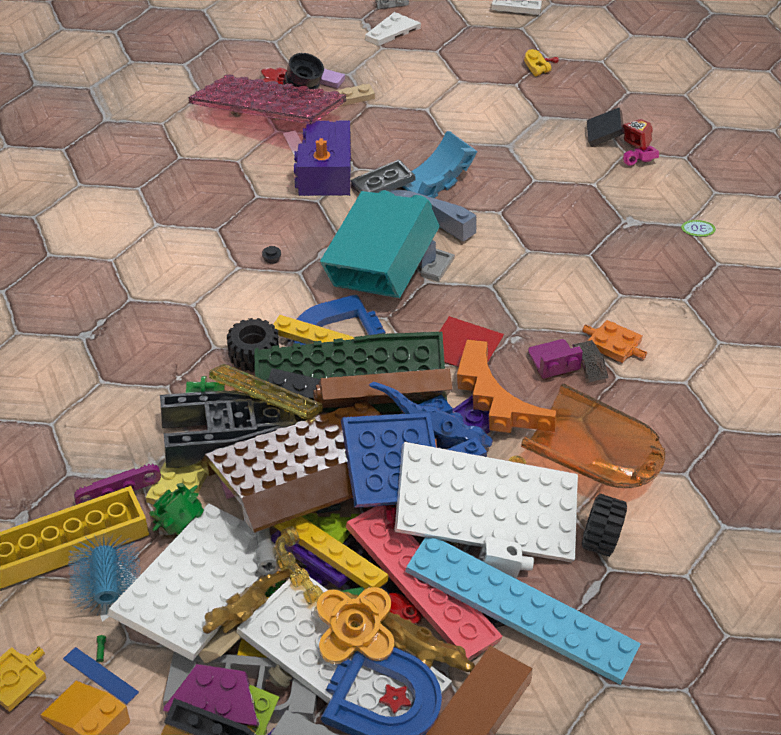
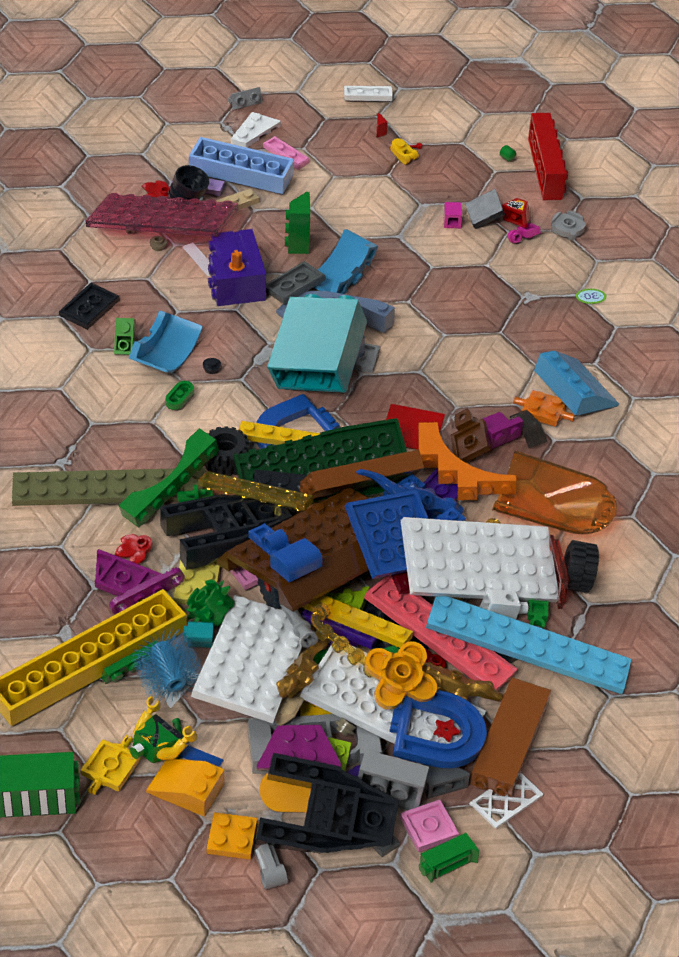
camera: 15 degrees left, 0 degrees up
none -> olive plate [12,468,207,506]
none -> black tile [59,283,120,330]
none -> magenta wing [95,549,160,596]
none -> green plate [101,640,157,684]
none -> bright green slope [114,318,136,355]
none -> red plate [115,534,153,565]
none -> green arch [118,428,219,528]
none -> dark azure panel [129,310,203,373]
none -> torso [130,696,197,763]
none -> dark tan plate [150,235,167,251]
none -> green plate [165,381,194,410]
none -> teal brick [183,621,214,648]
none -> light blue brick [189,137,294,194]
none -> blue plate [248,524,322,582]
none -> bright pink tile [263,136,310,170]
none -> green slope [285,192,310,254]
none -> red slope [376,113,388,138]
none -> dark pink brick [443,202,462,229]
none -> reddish brown plate [451,409,491,463]
none -> green piece [500,145,516,161]
none -> green plate [527,600,549,629]
none -> red brick [528,113,568,200]
none -> dark azure slope [534,351,619,416]
none -> clear red piece [549,535,569,609]
none -> light grey plate [551,211,586,240]

